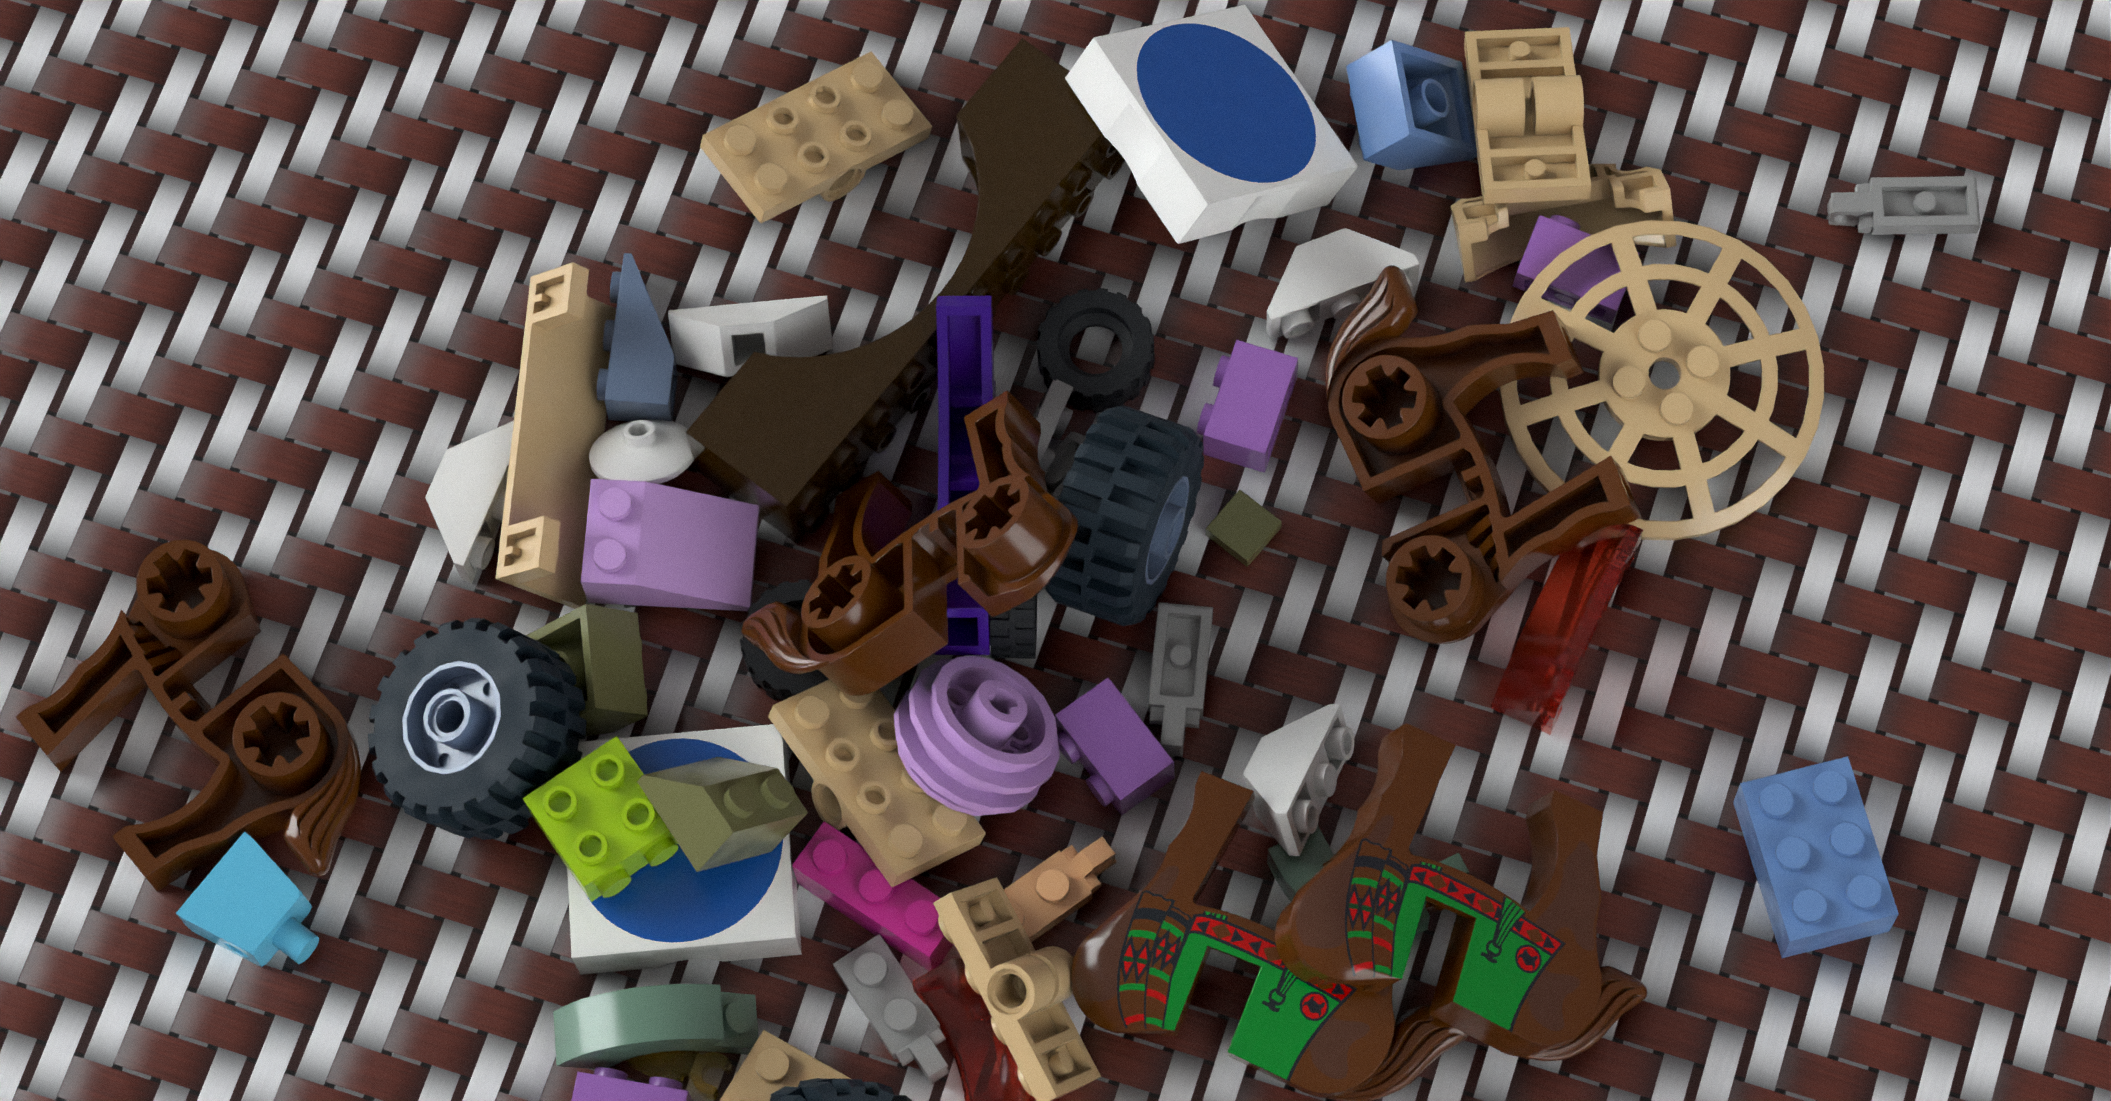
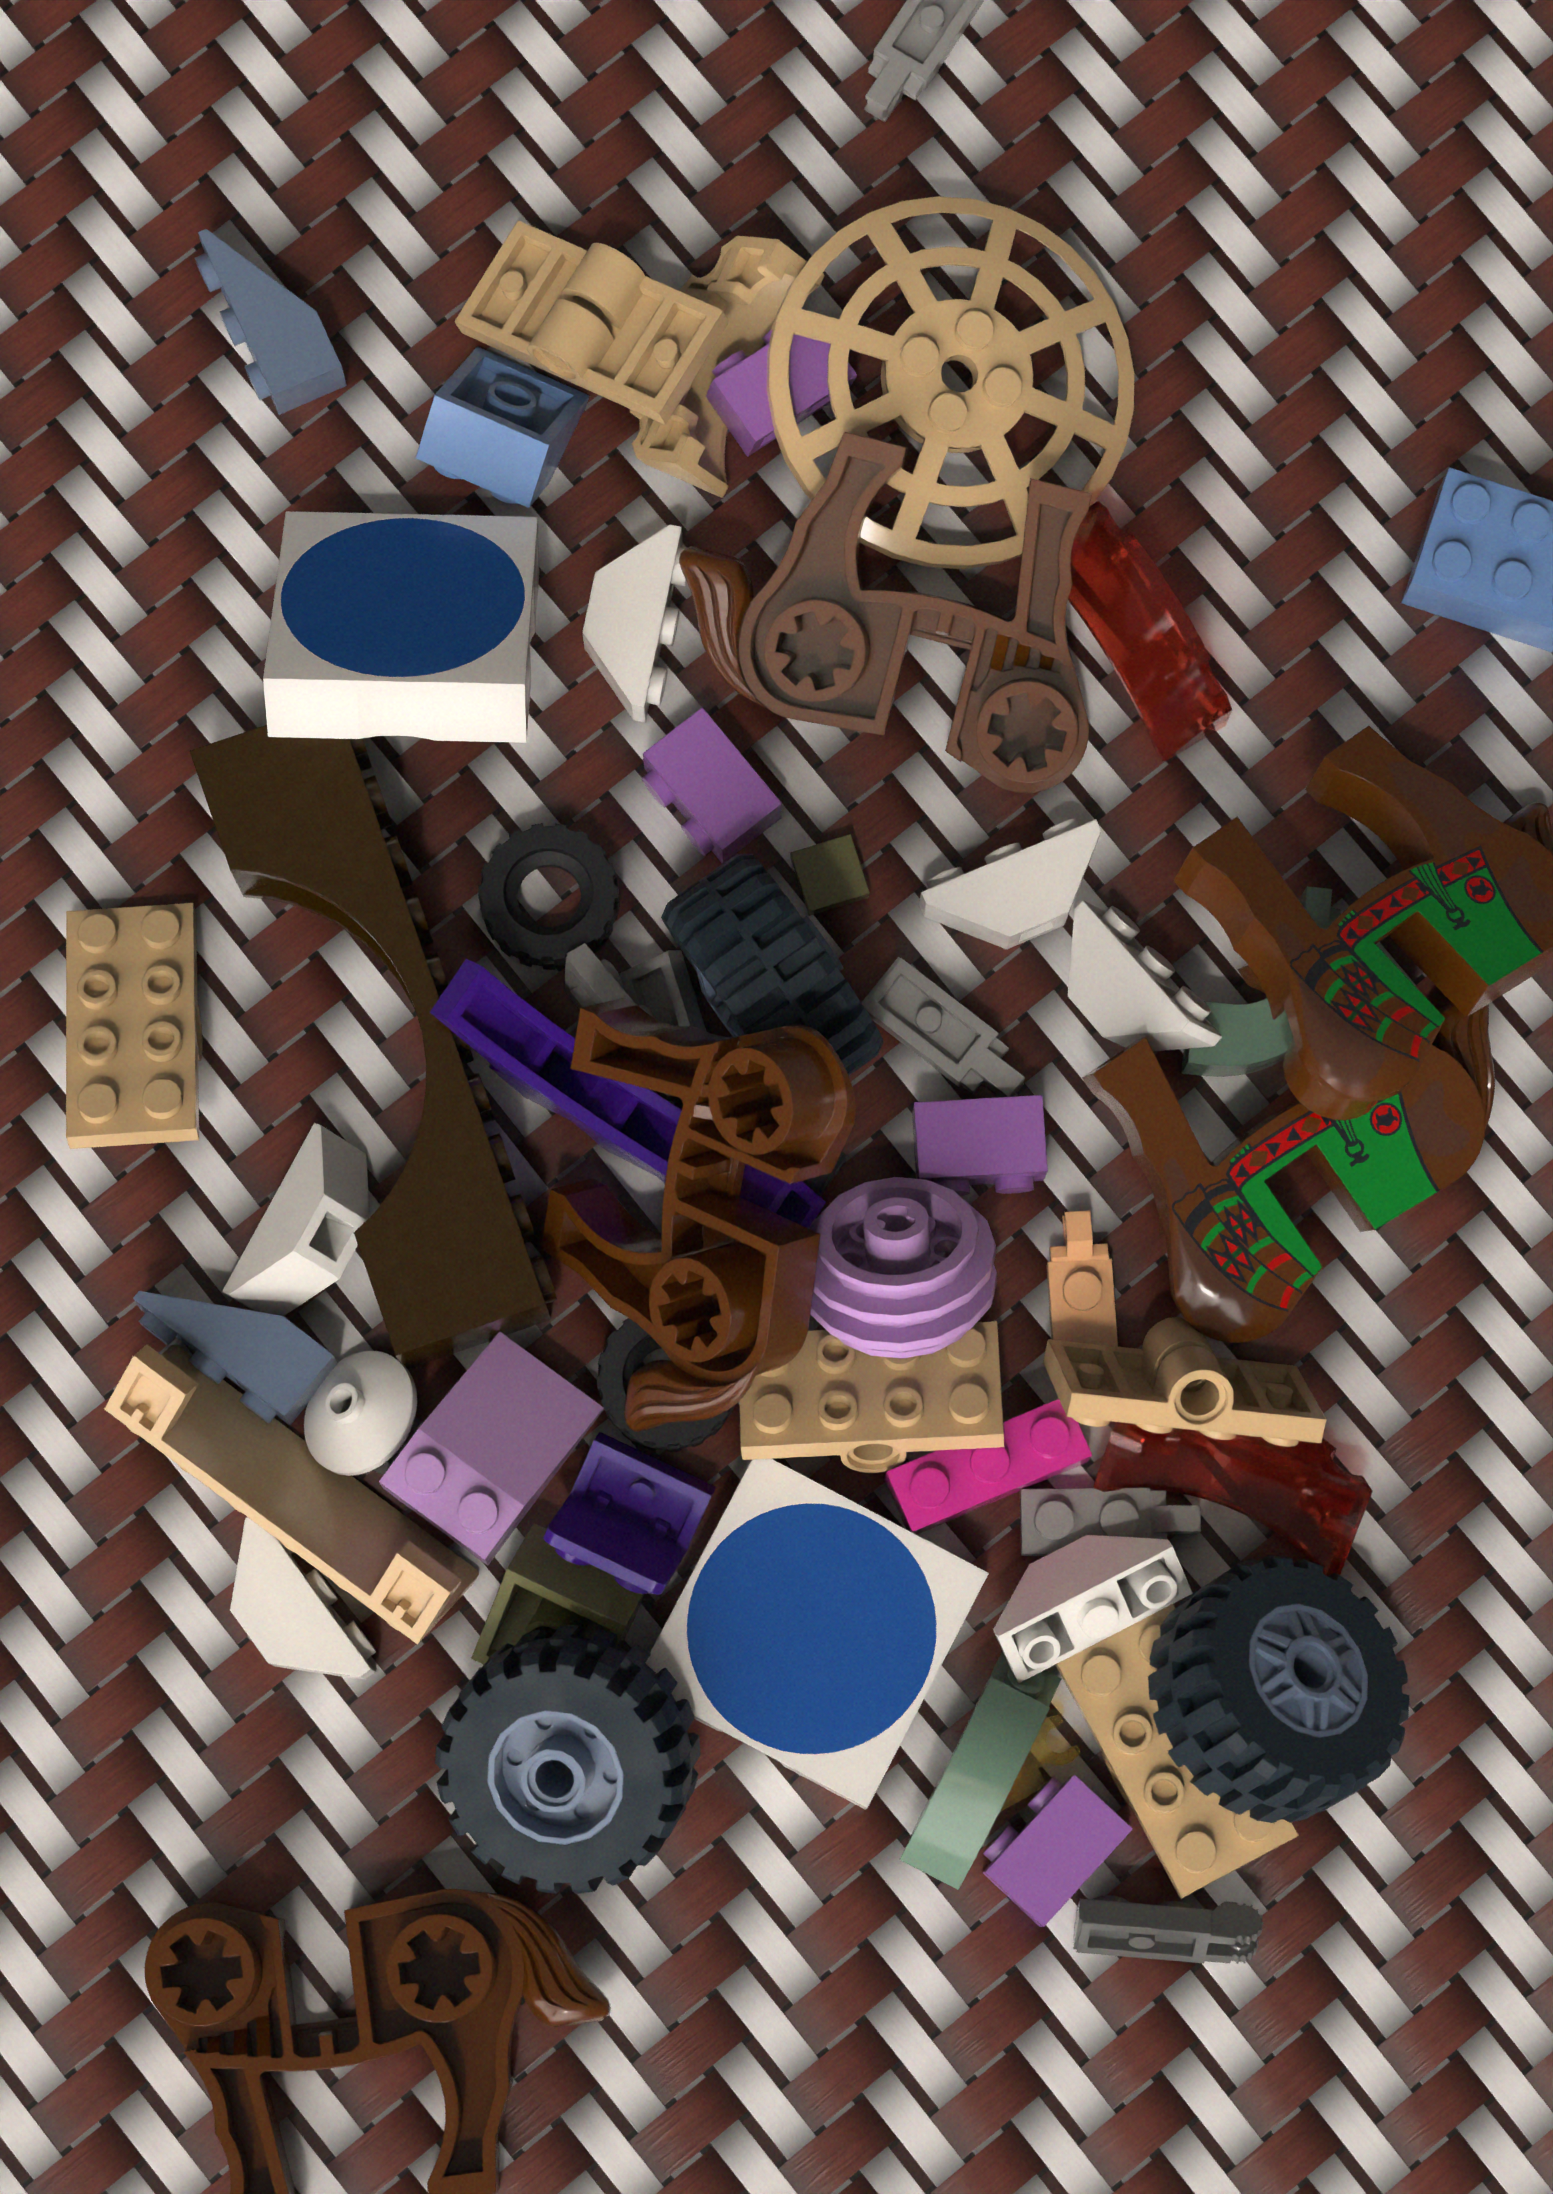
camera: 65 degrees left, 10 degrees up
medium azure torso [176,831,319,967] -> none
lime brick [523,736,679,902] -> none
olive slope [637,757,808,872] -> none
none -> dark purple bracket [543,1432,716,1595]
none -> white slope [919,819,1101,949]
none -> white slope [993,1535,1193,1683]

